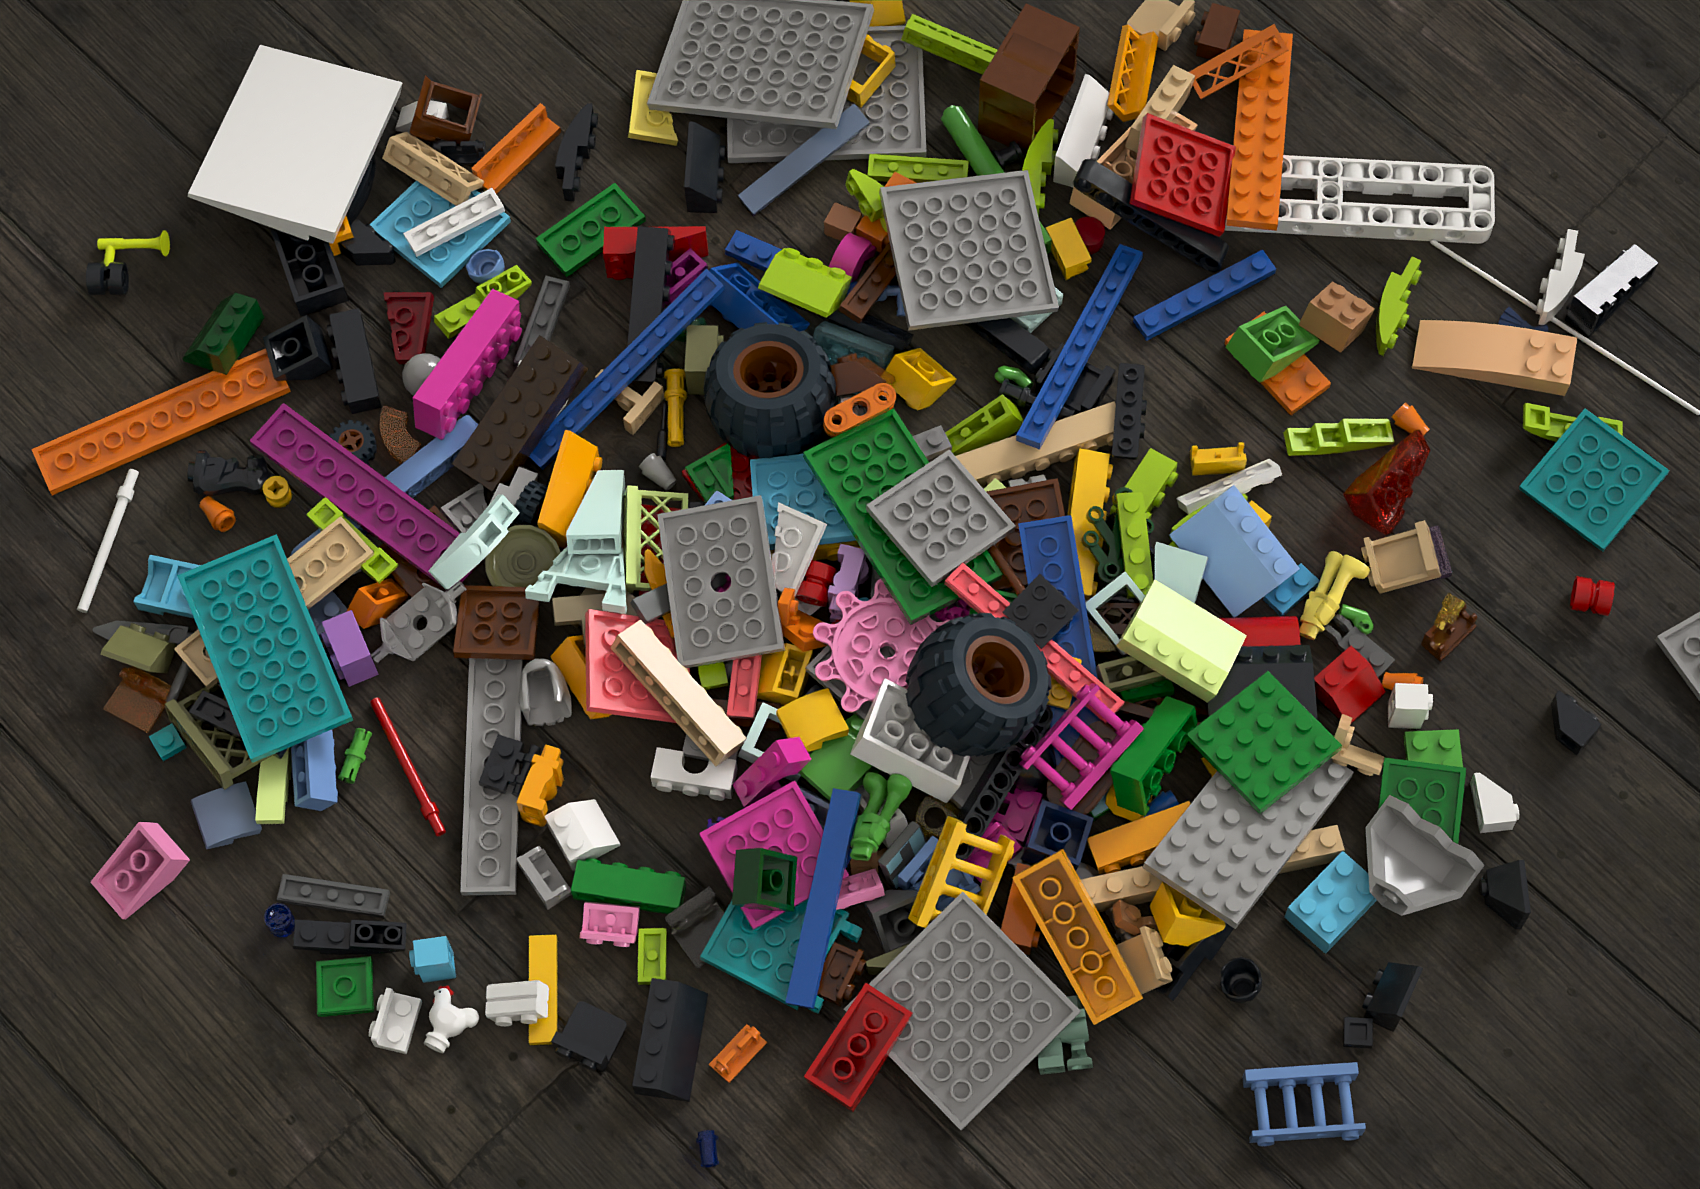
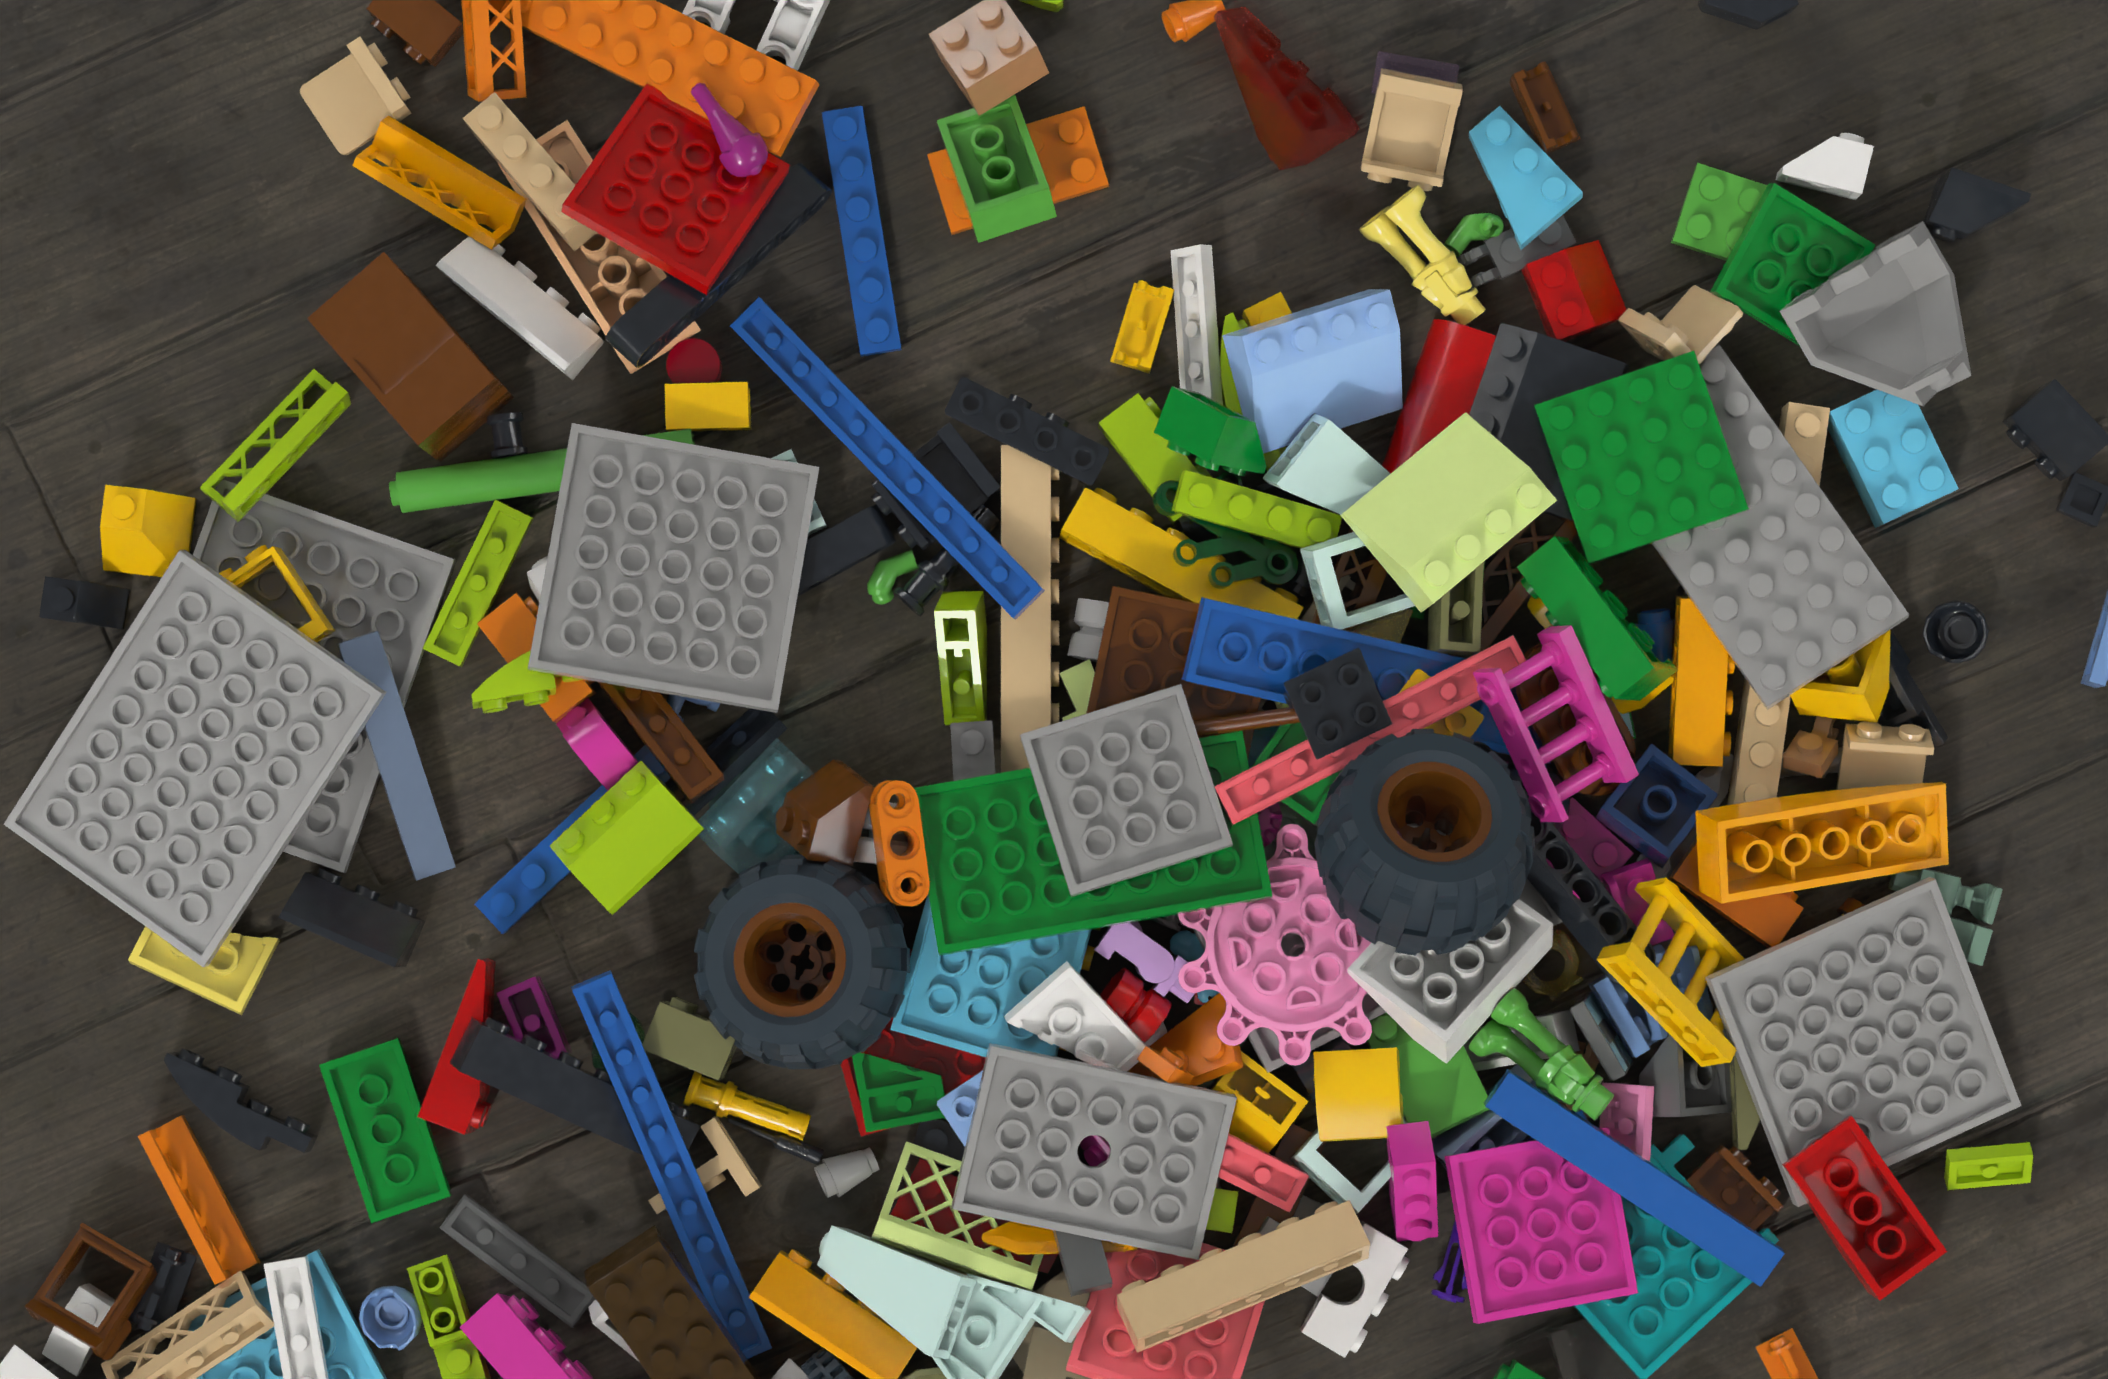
camera: 70 degrees left, 20 degrees up
blue slope [709,262,810,332] -> none
dark green slope [732,848,797,912] -> none
nougat panel [824,203,862,241] -> none
yellow slope [886,348,957,410] -> none
lime slope [1022,119,1058,217] -> none
dark azure plate [1263,563,1320,616] -> none
lime slope [1283,419,1394,456] -> none
orange cone [1382,672,1423,690] -> none
white brick [1388,683,1433,729] -> none
clear yellow plate [1434,593,1465,630] -> none
none -> magenta piece [691,83,768,177]
none -> green slope [1154,386,1267,476]
none -> medium azure wing [1469,106,1583,250]
none -> lime plate [1944,1142,2033,1190]

